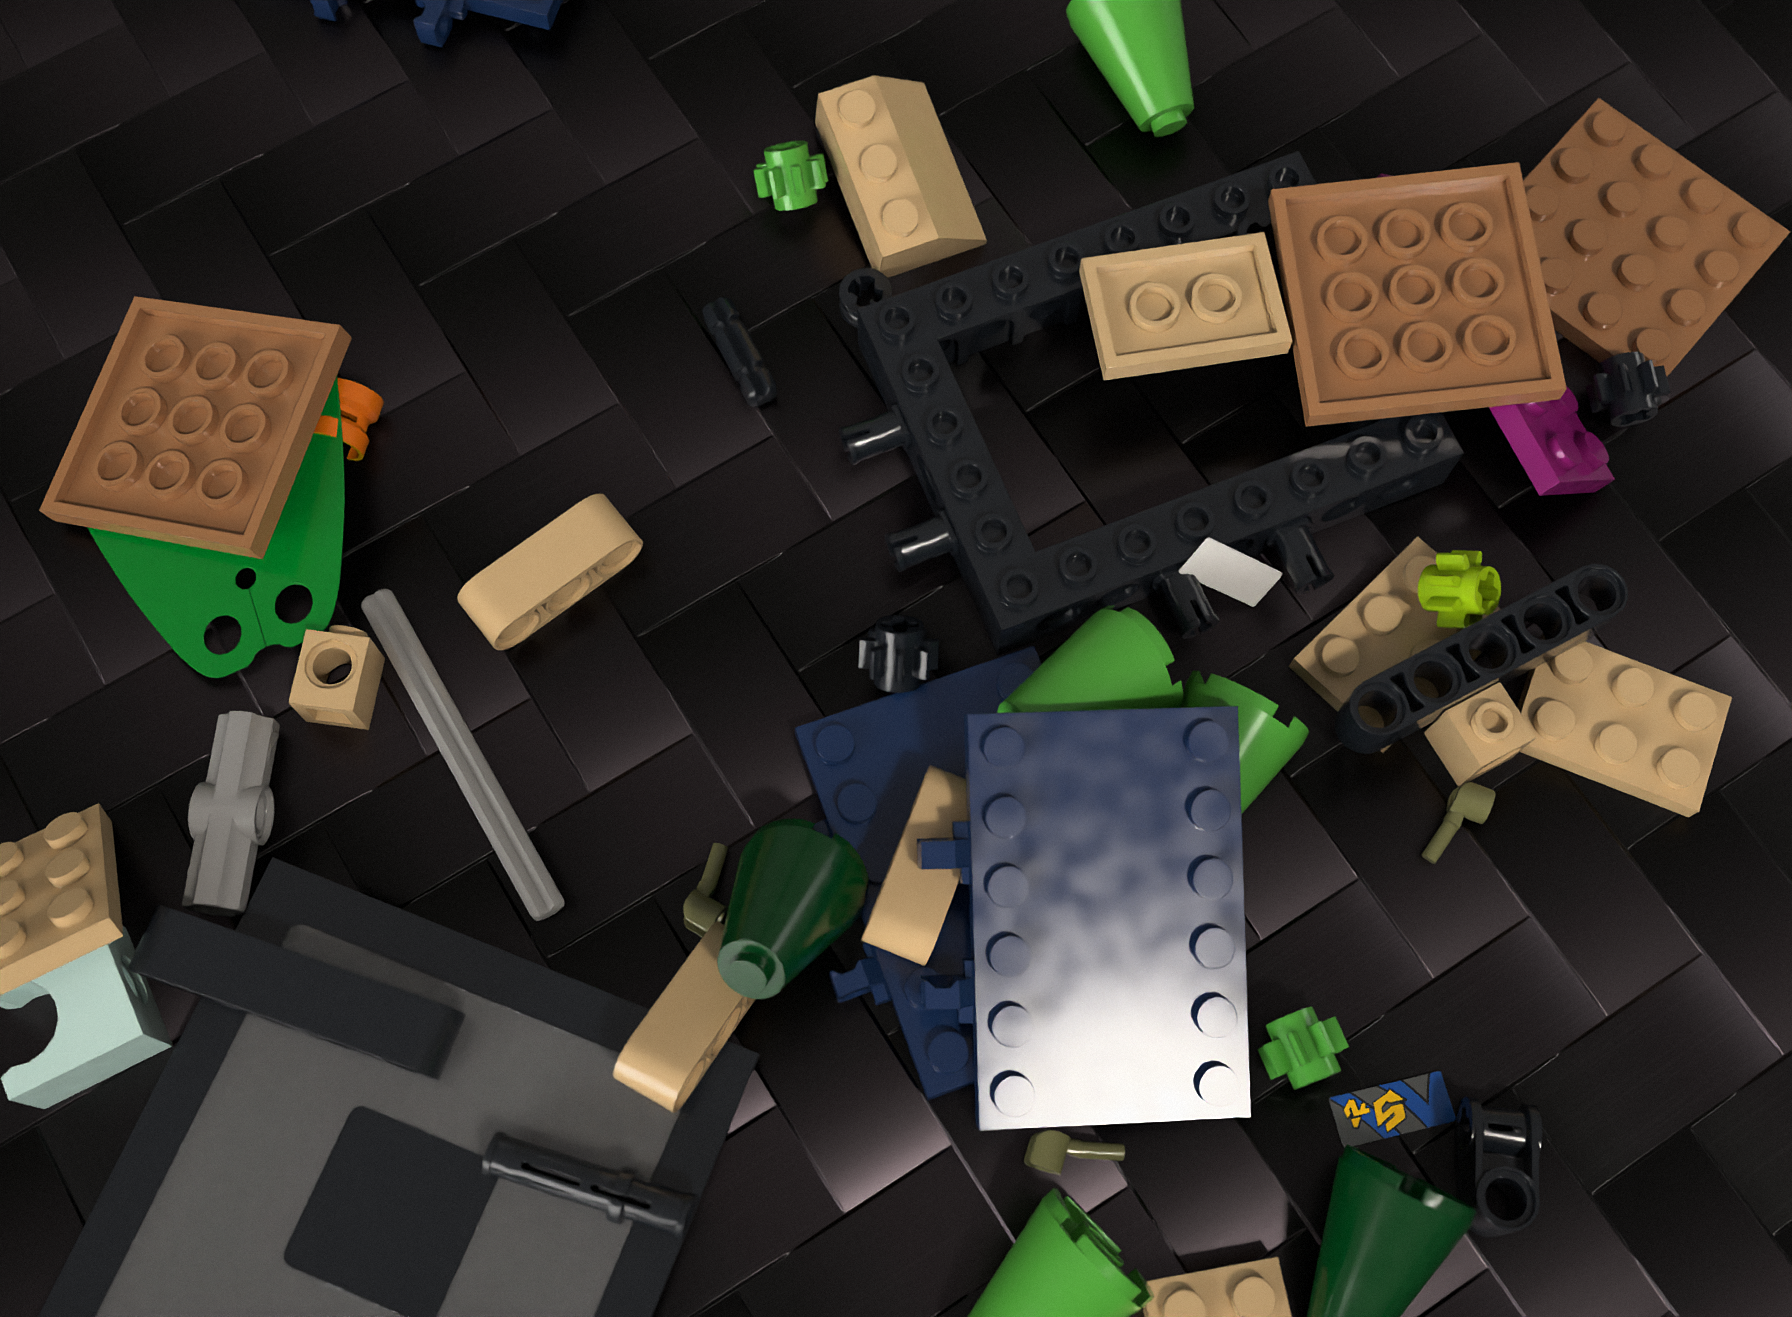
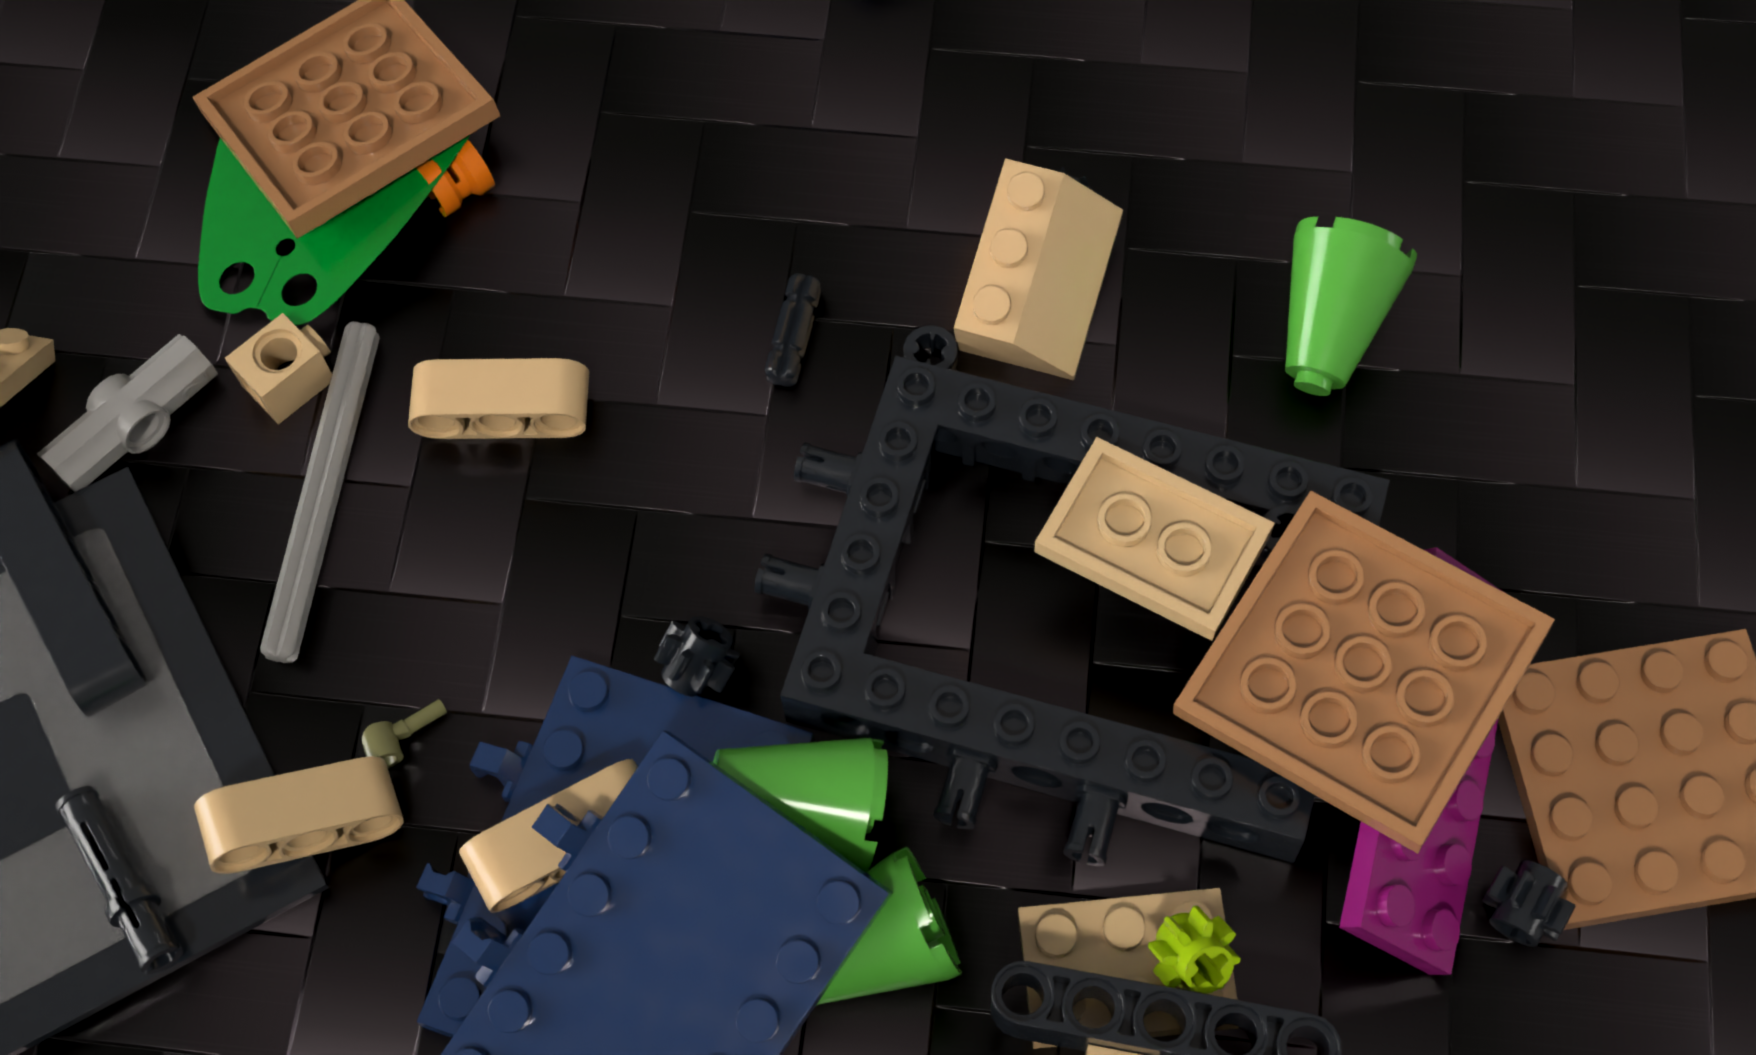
camera: 45 degrees right, 5 degrees down
dark green cone [717,818,869,999] -> none
bright green gear [753,141,828,211] -> none
white sticker [1179,537,1283,607] -> none

